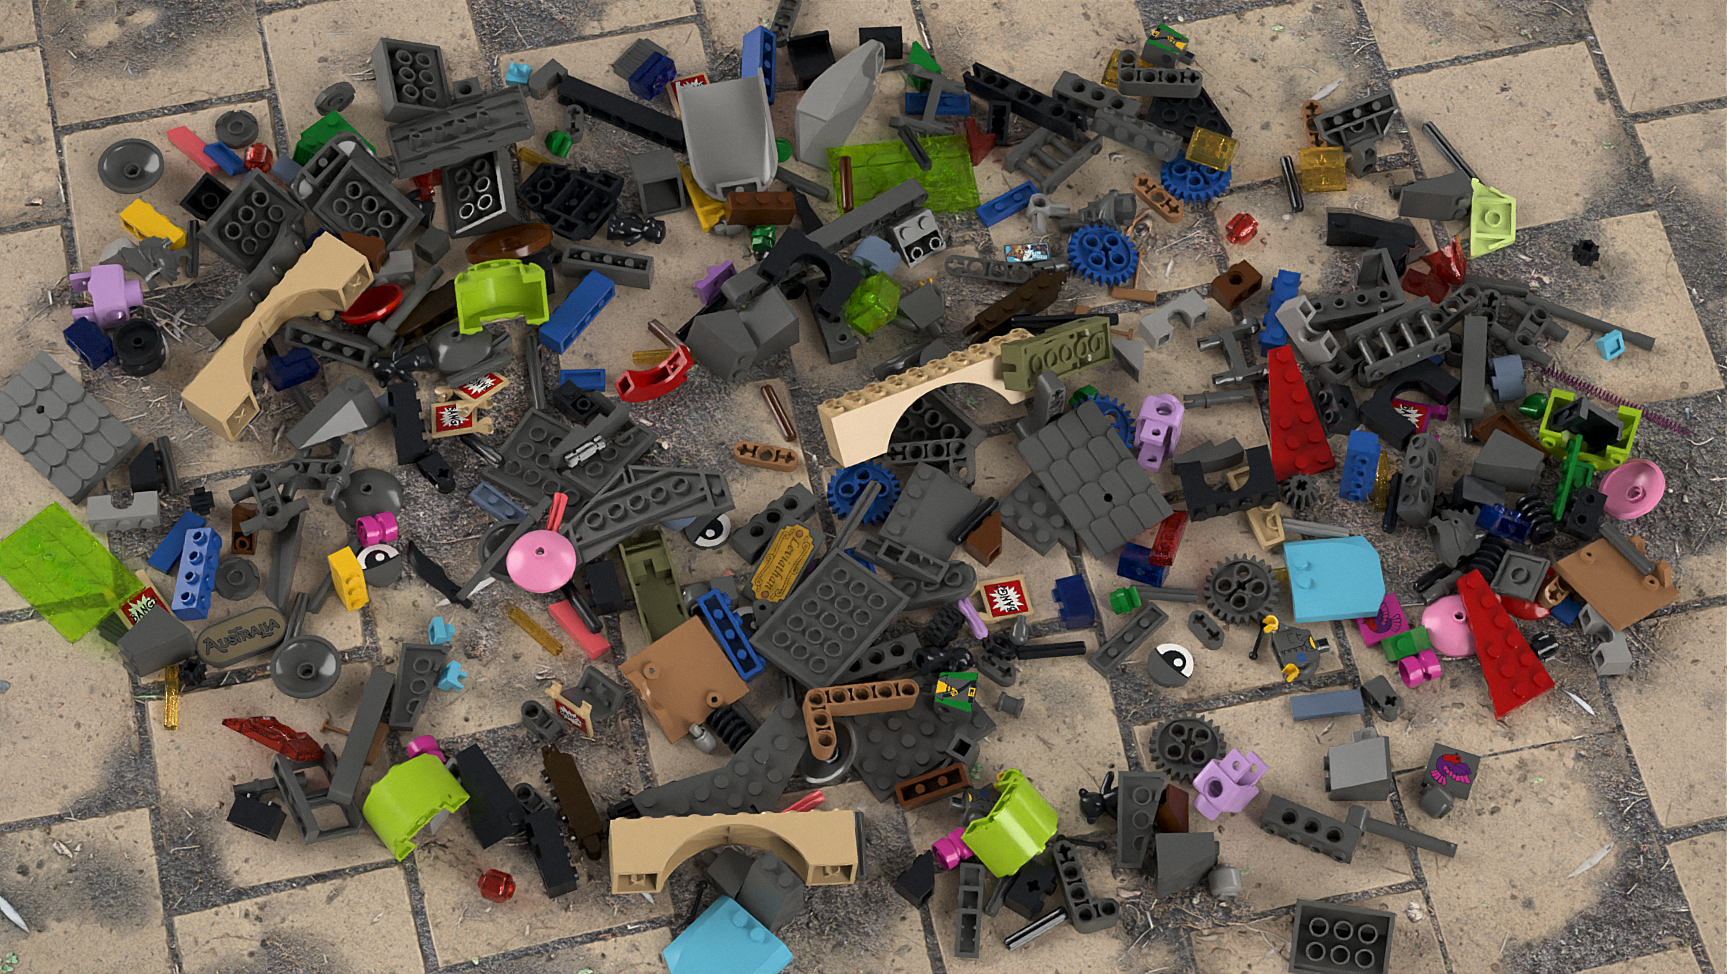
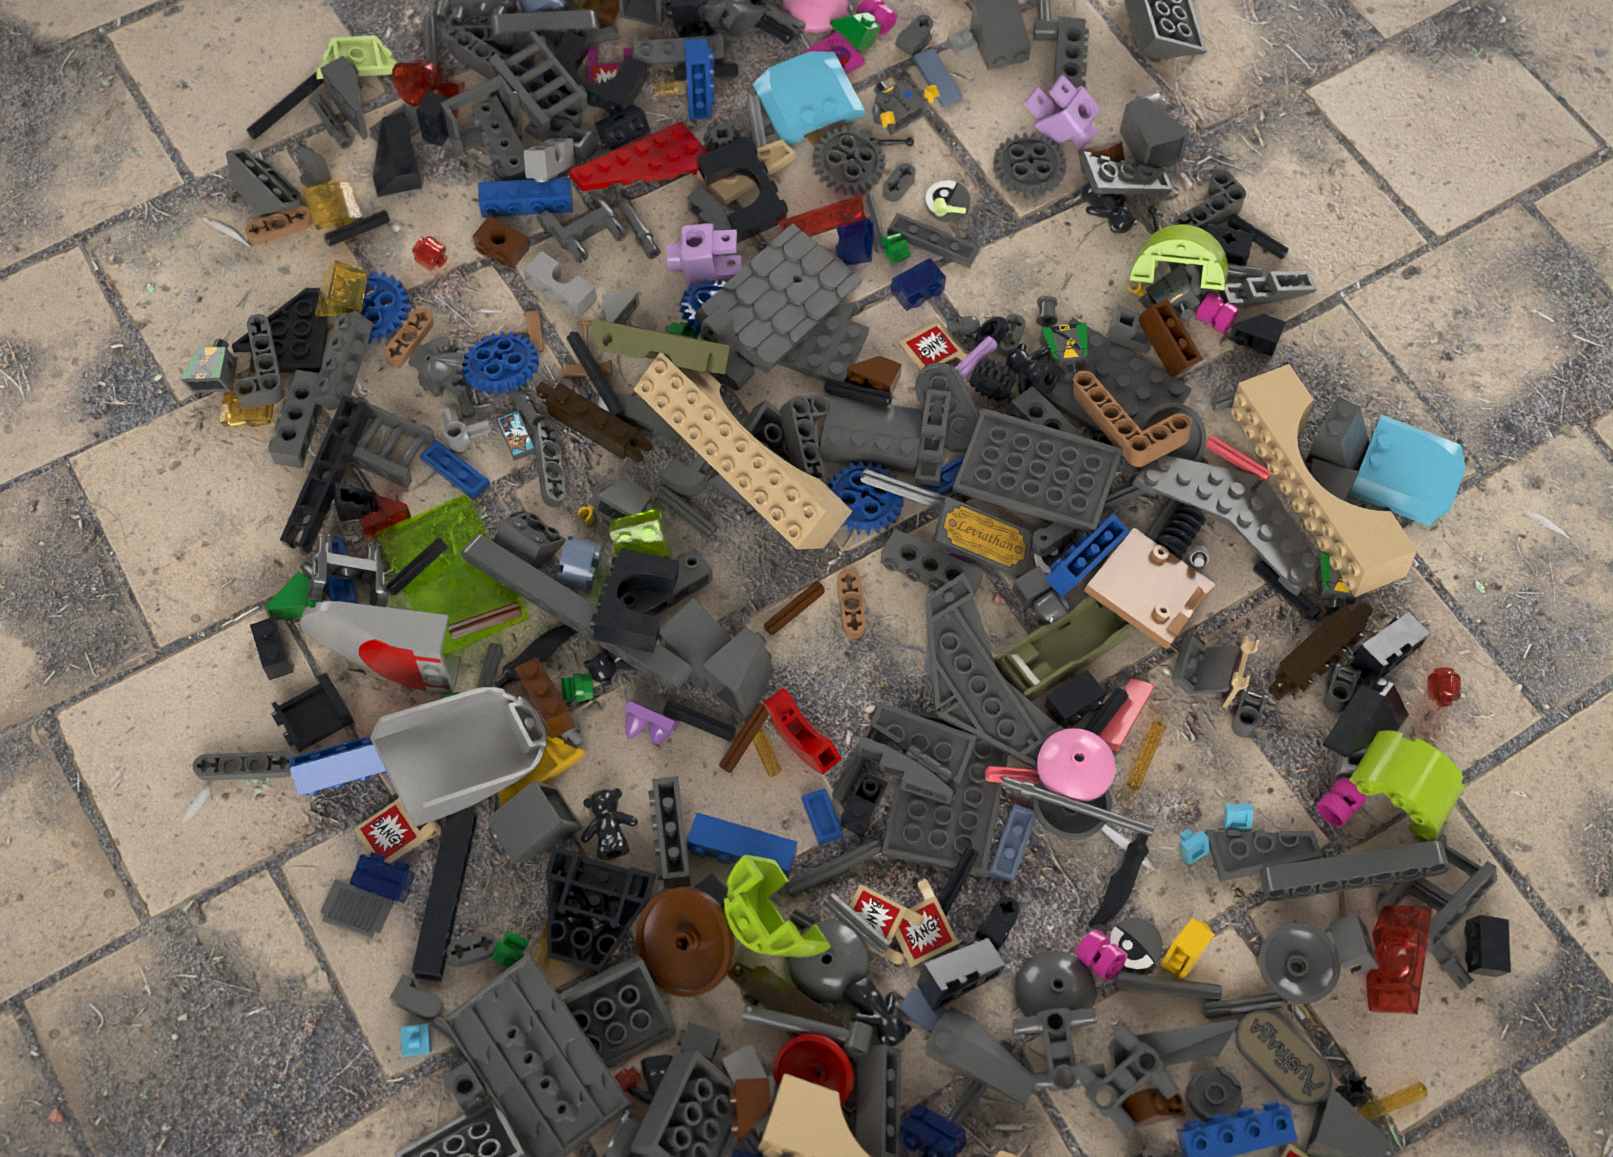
camera: 110 degrees left, 5 degrees up
black axle [1017,641,1086,660] -> none
none -> yellowish green hand [933,198,966,216]
none -> dark grey hinge [1329,912,1379,975]

